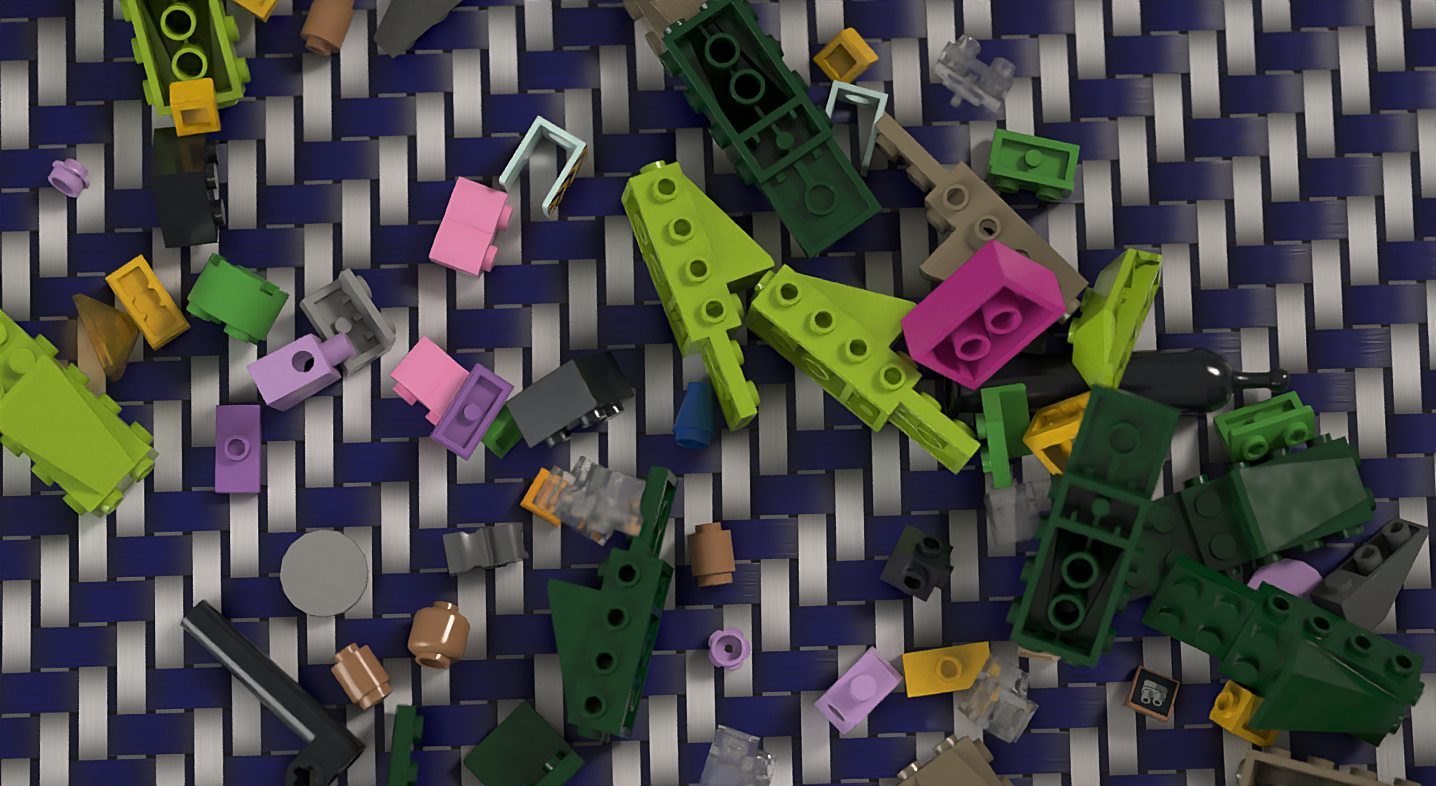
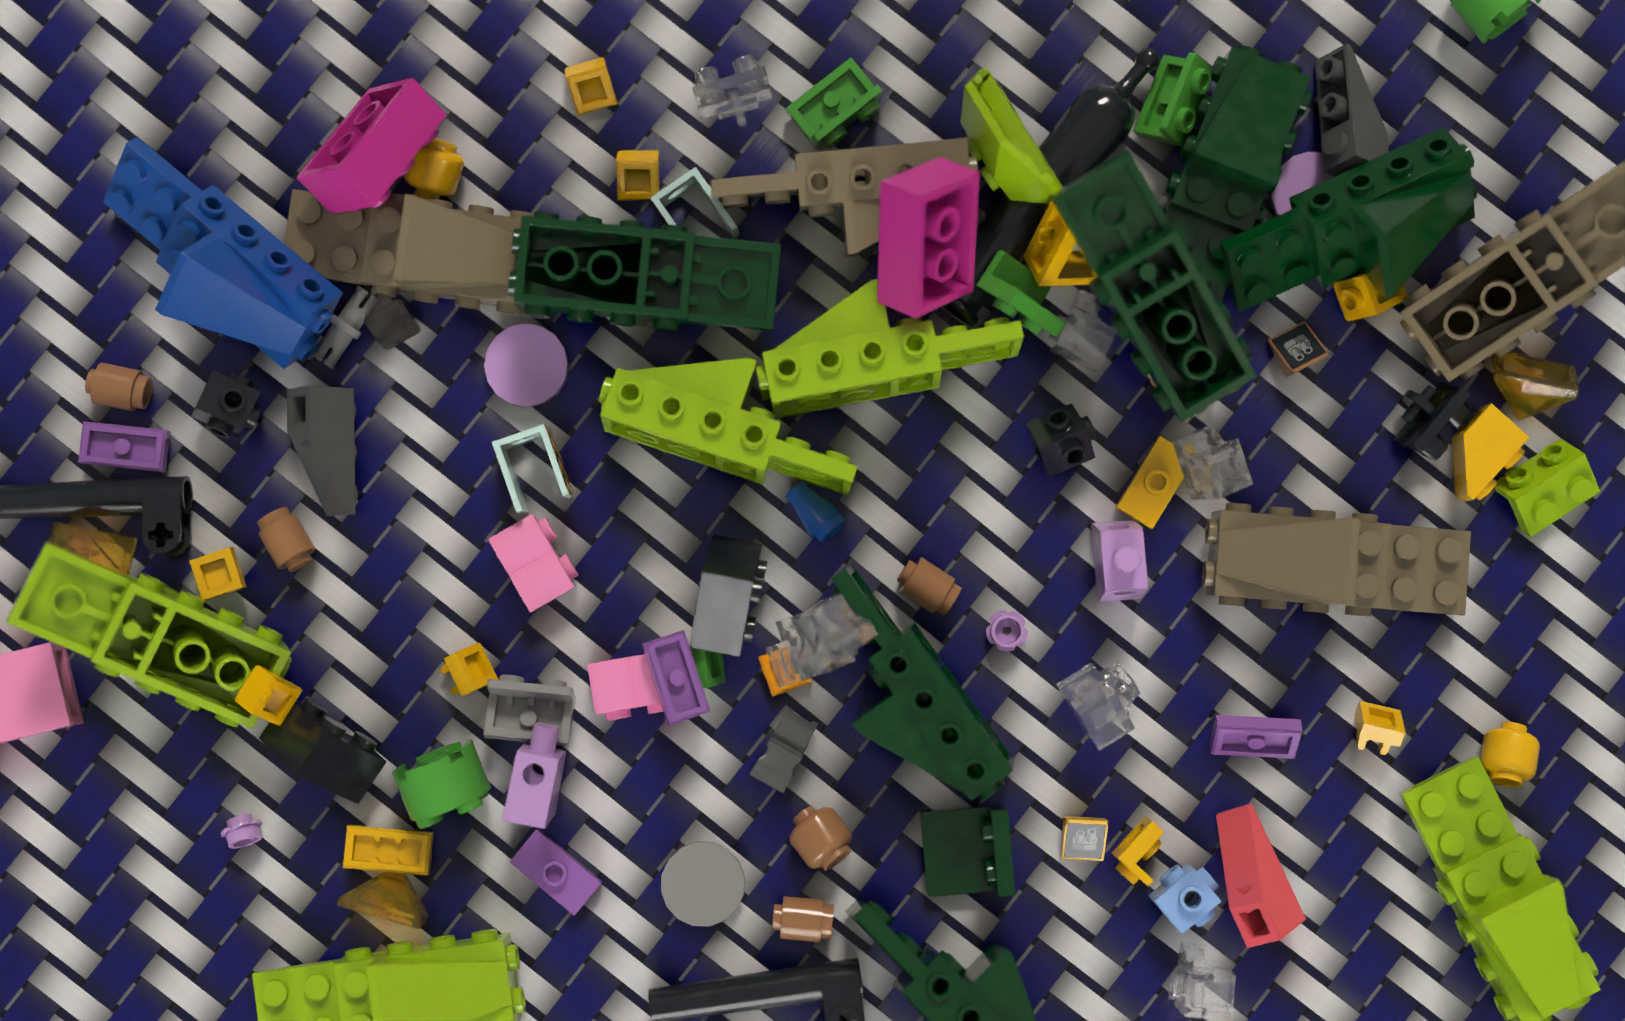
camera: 45 degrees left, 5 degrees up
none -> yellow tile [440,642,499,697]
none -> lavender tile [484,323,569,407]

